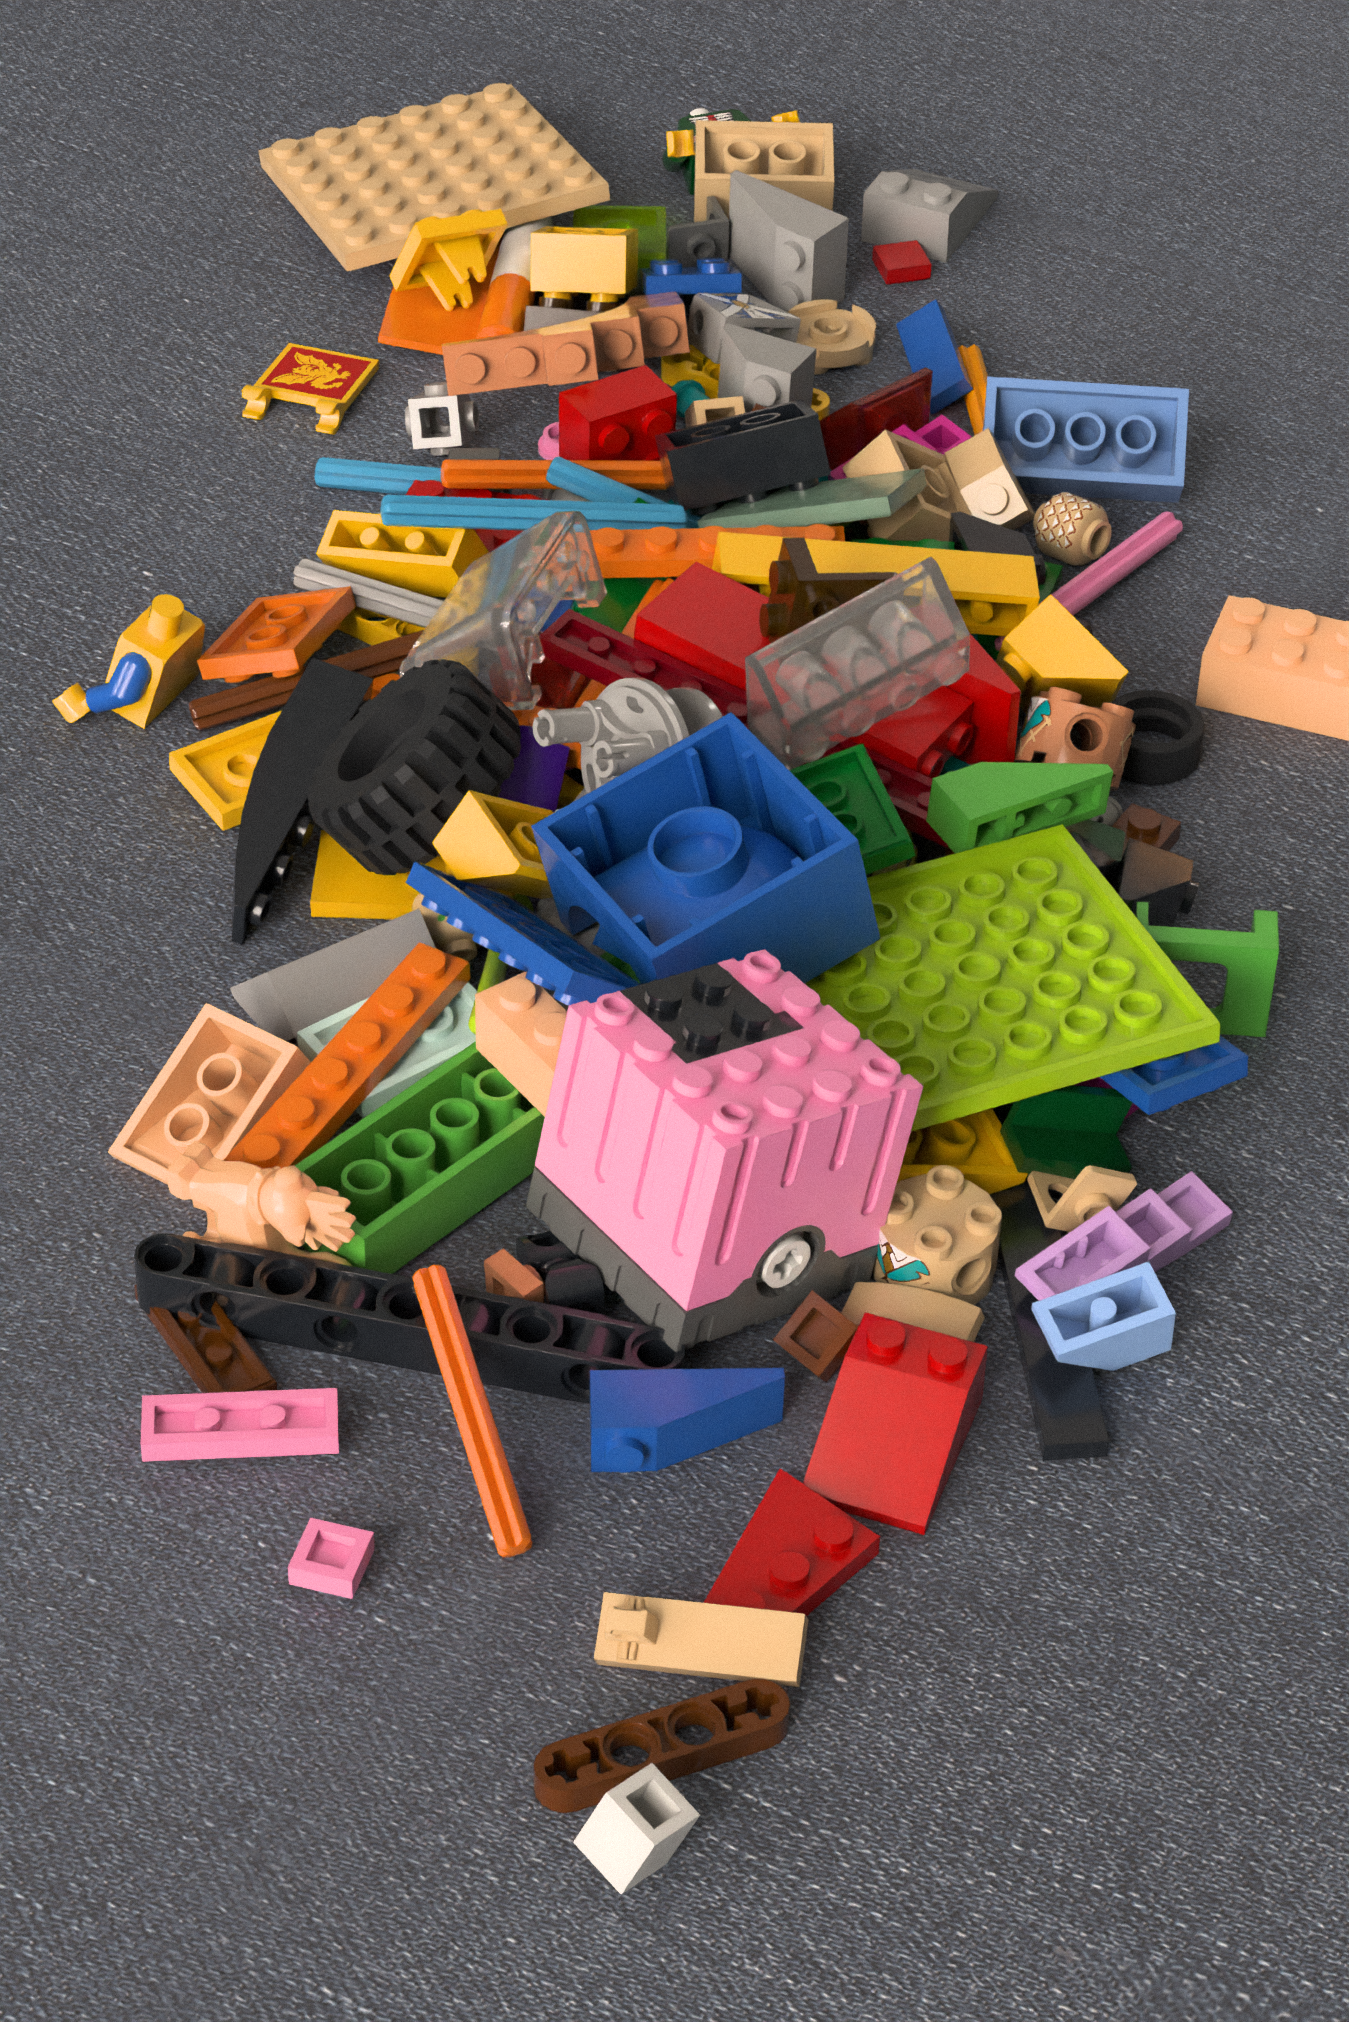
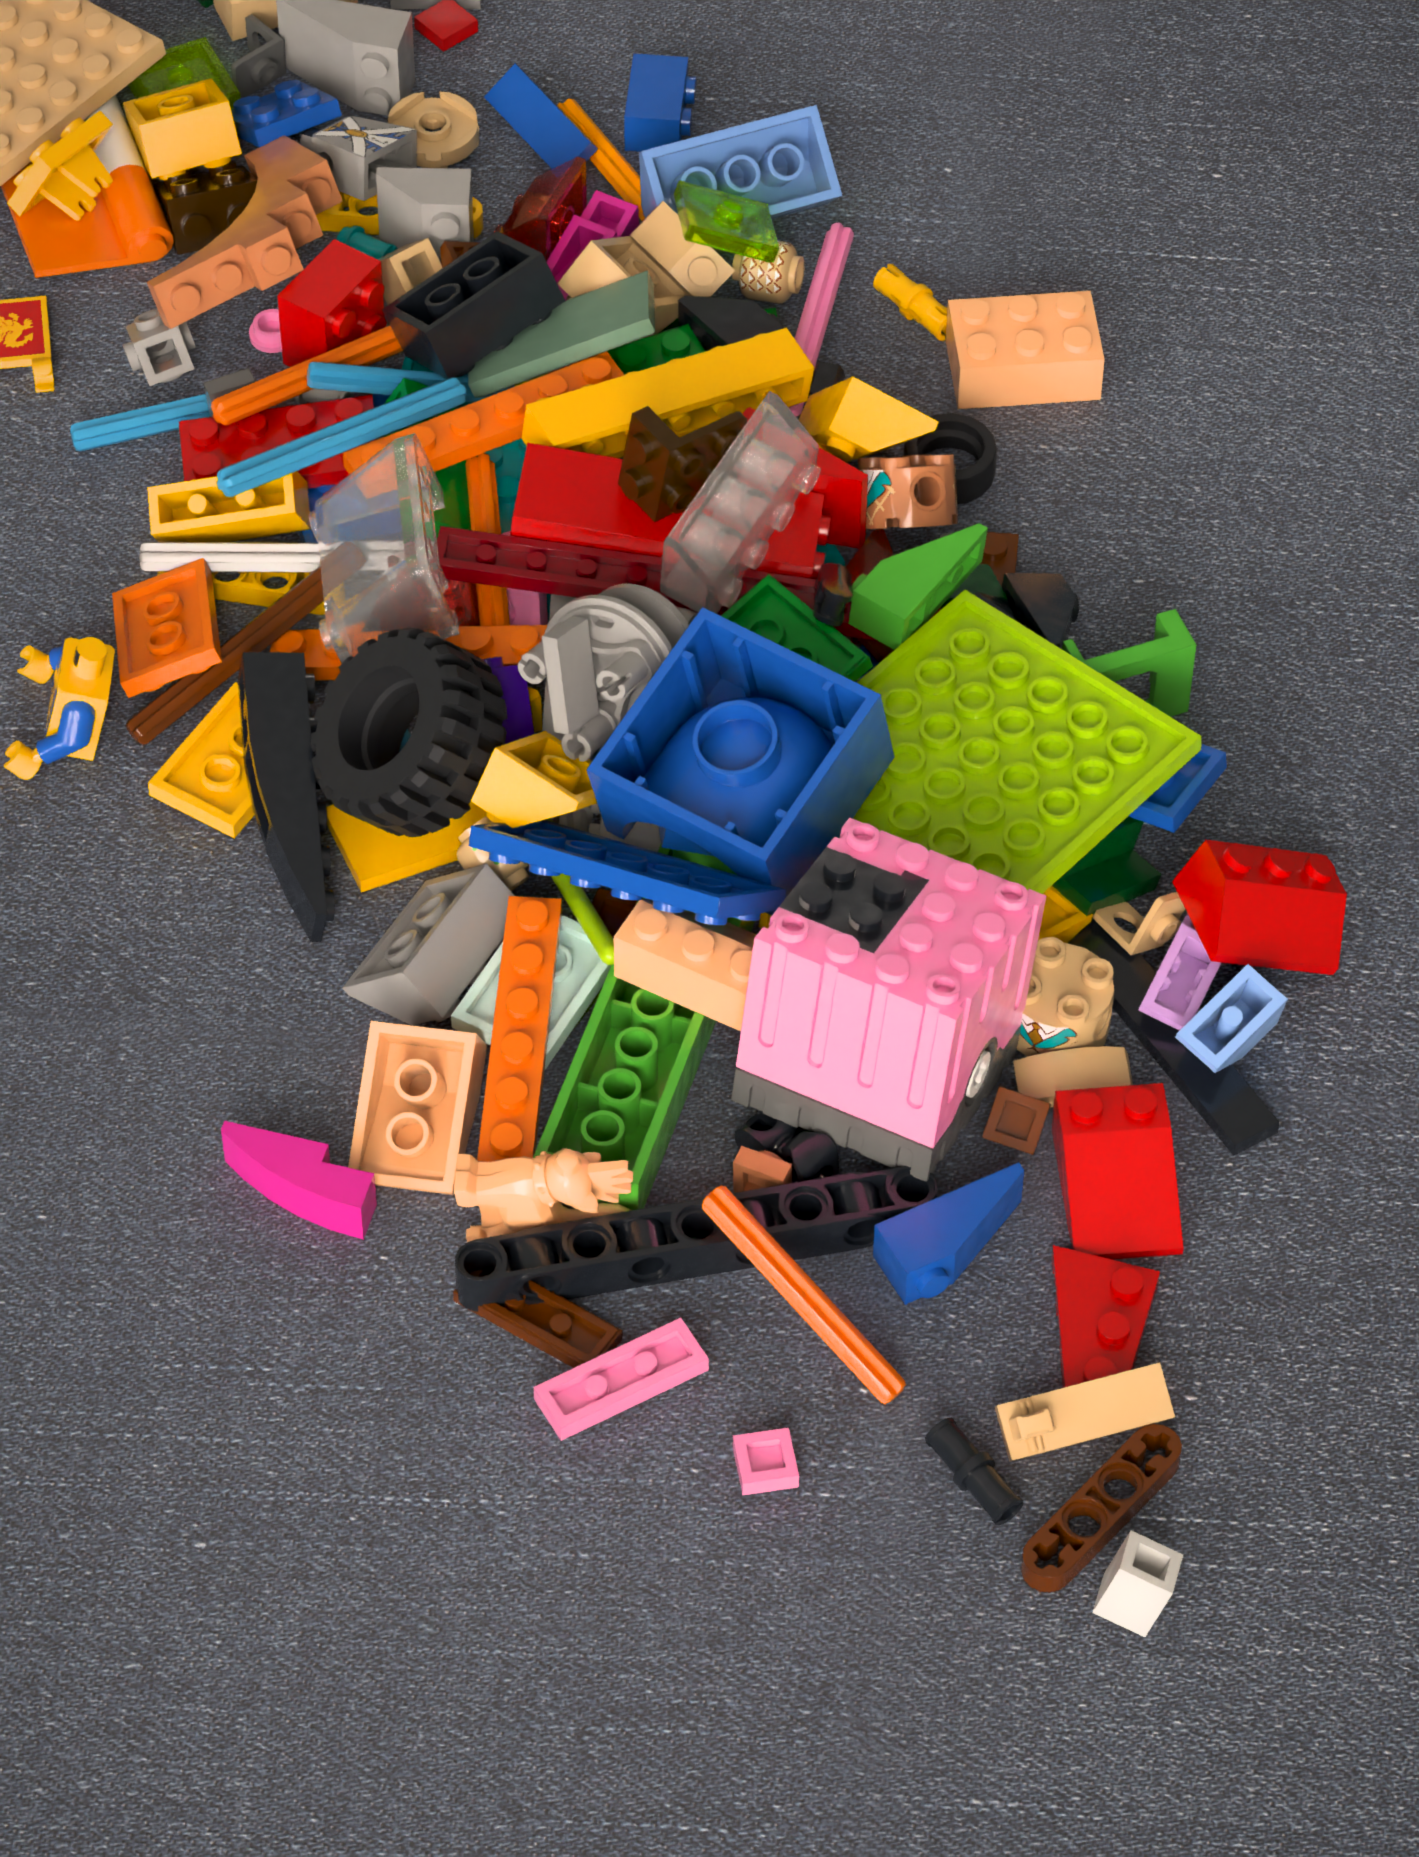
camera: 25 degrees left, 10 degrees up
none -> dark pink slope [221,1121,377,1240]
none -> light grey tile [542,616,599,735]
none -> blue brick [624,53,697,152]
none -> clear neon green plate [674,180,779,263]
none -> black bar [813,563,853,626]
none -> yellow pin [873,264,947,341]
none -> black pin [925,1417,1024,1525]
none -> red slope [1172,839,1347,975]

